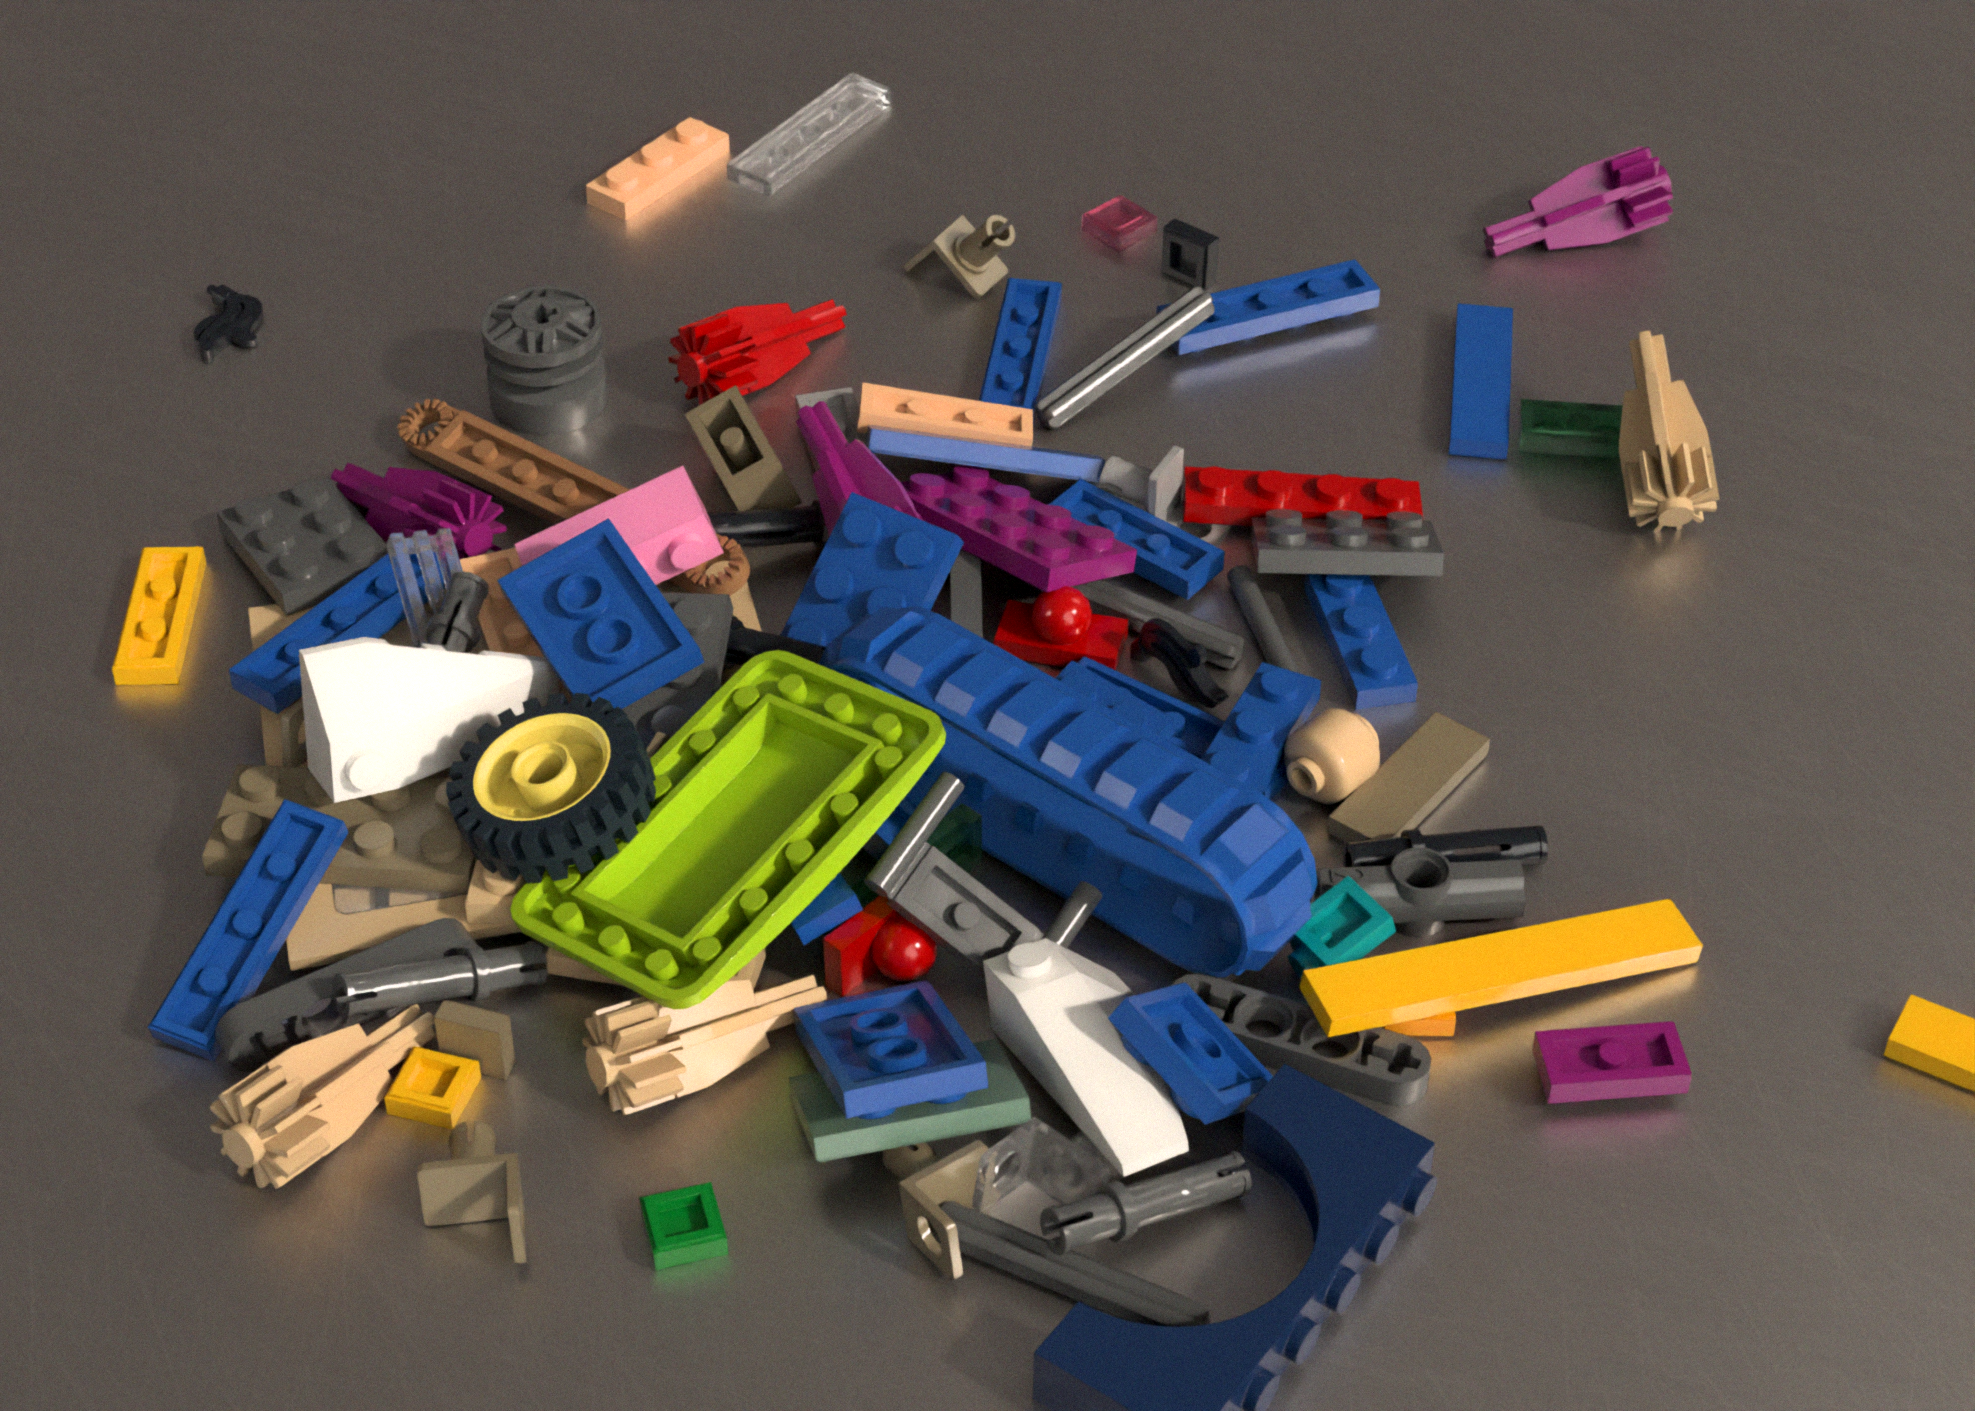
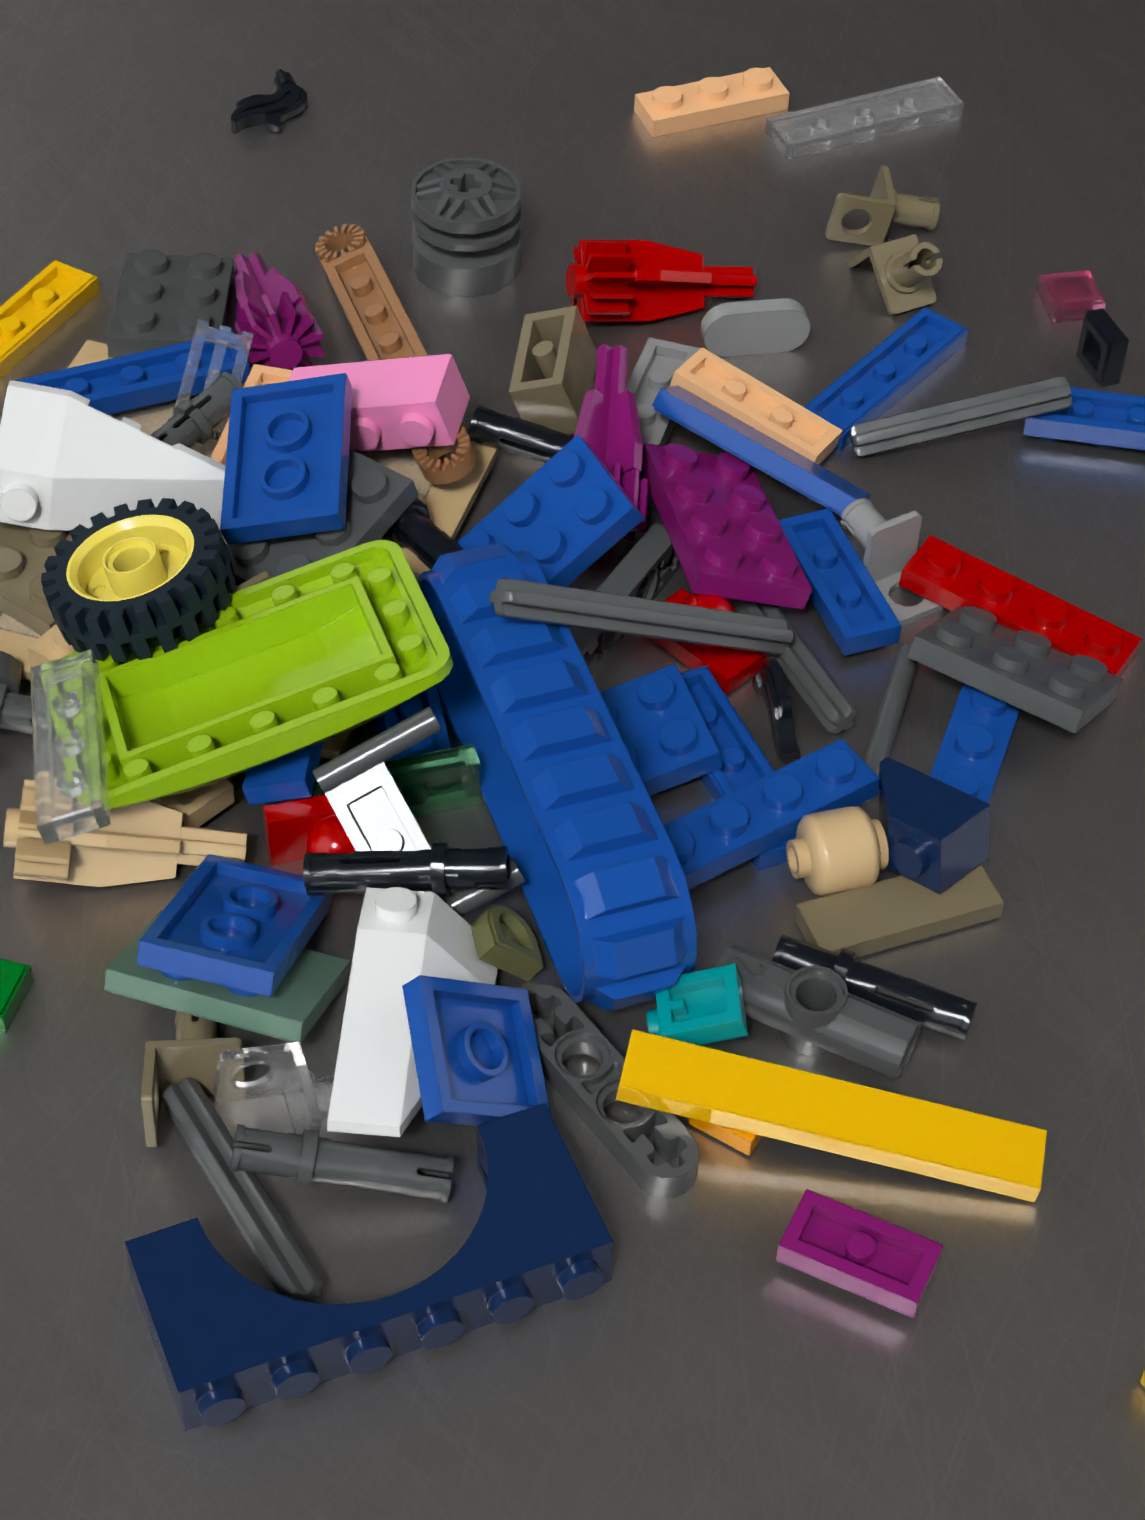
camera: 30 degrees right, 5 degrees up
none -> clear tile [30,649,111,844]
none -> black pin [303,843,511,897]
none -> olive tile [471,905,544,982]
none -> dark grey axle [489,578,794,655]
none -> light grey tile [700,298,810,357]
none -> dark tan bracket [825,165,940,246]
none -> dark blue slope [879,757,991,894]

